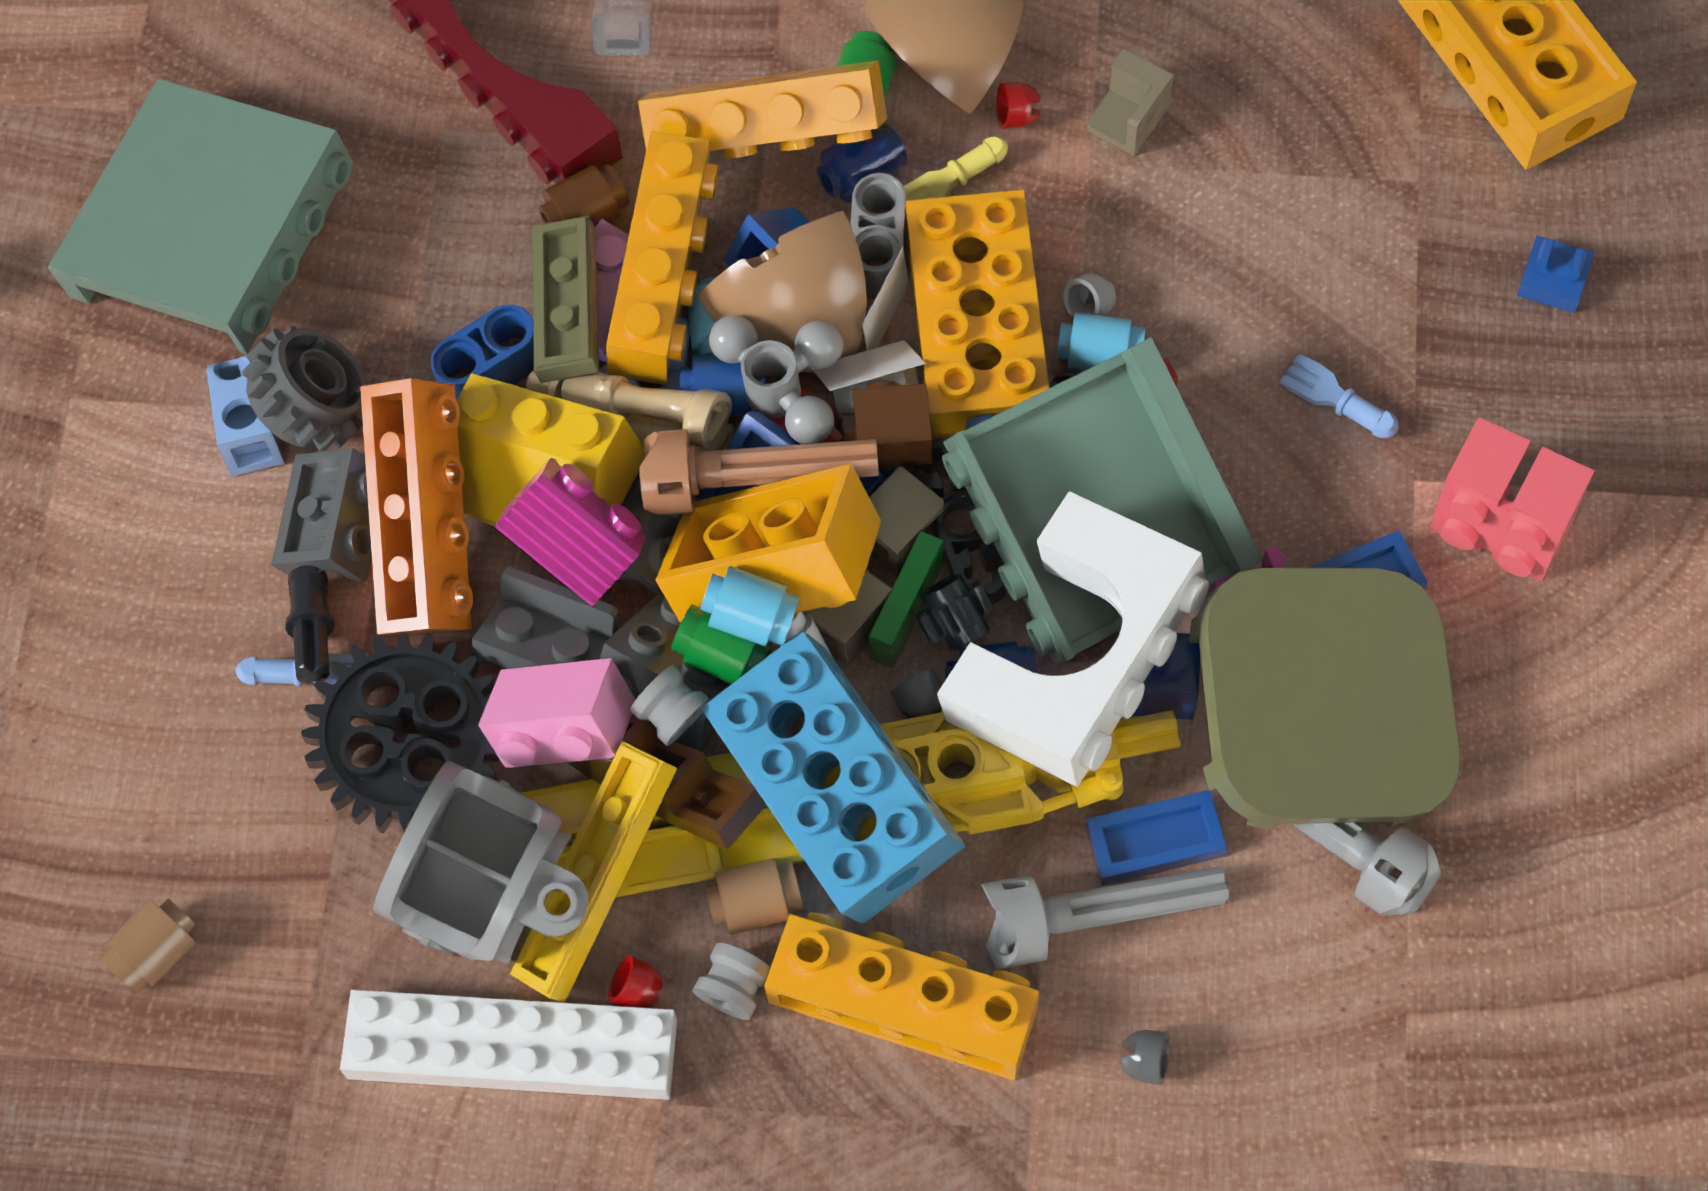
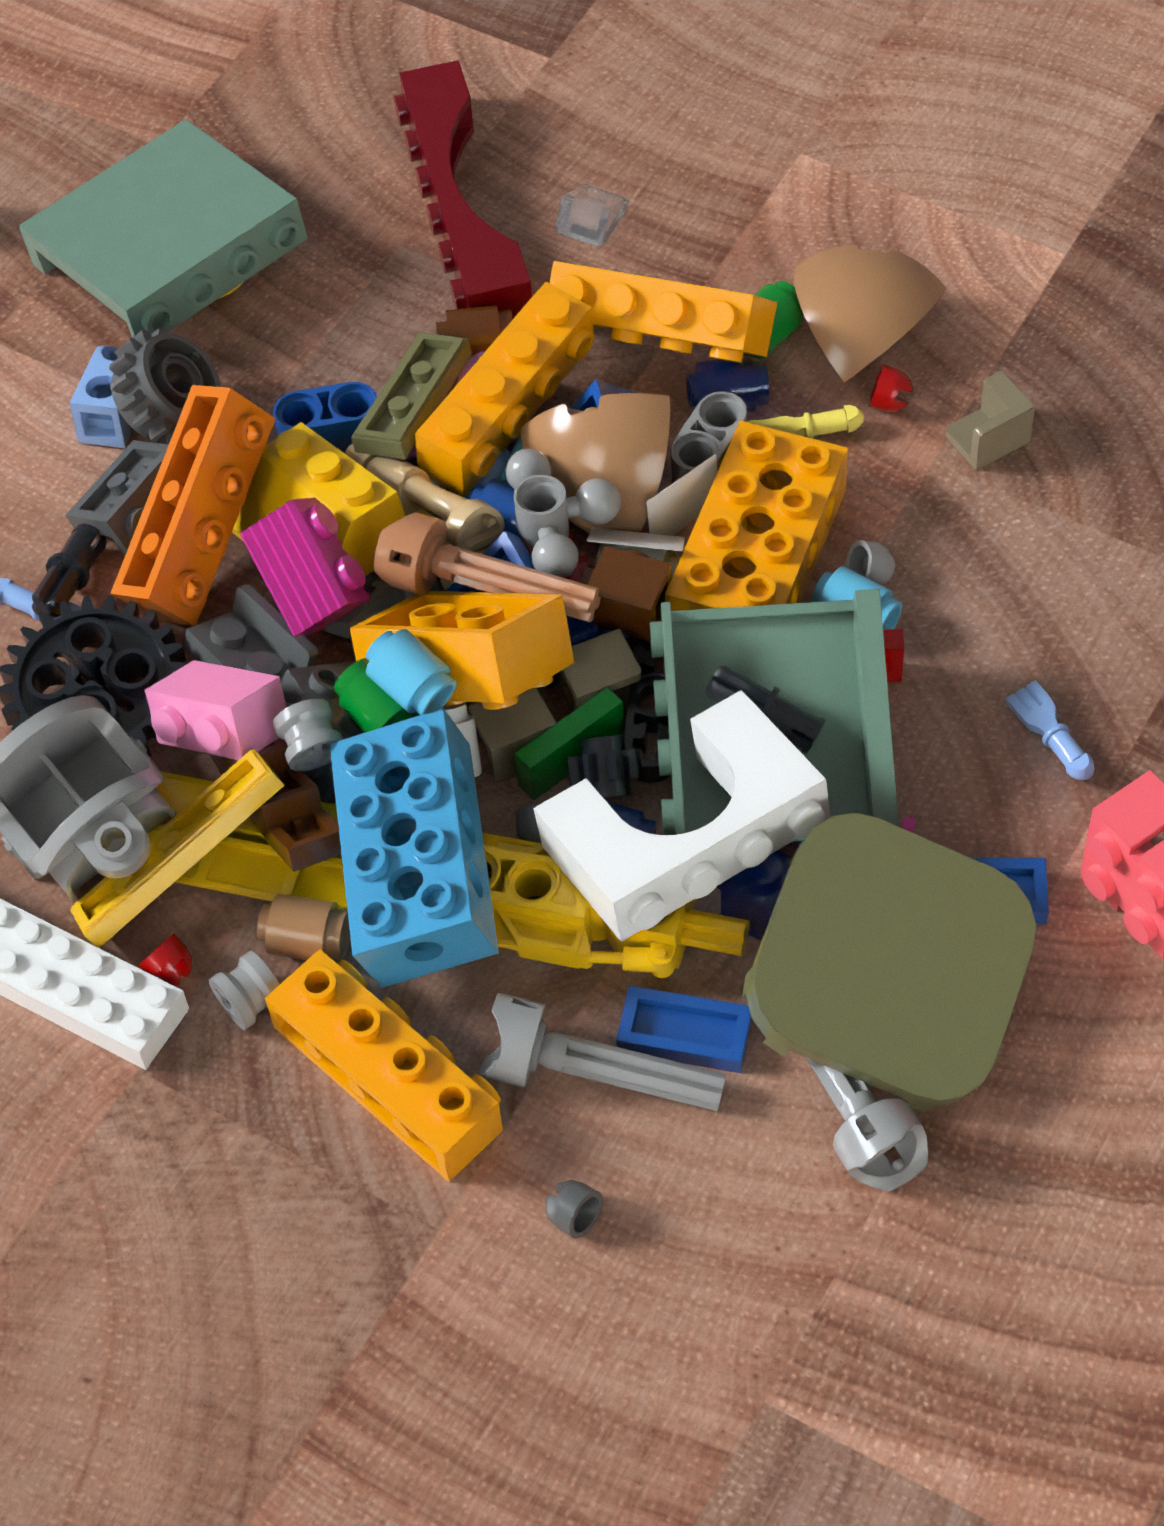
camera: 25 degrees right, 10 degrees down
none -> black axle [705,666,826,754]

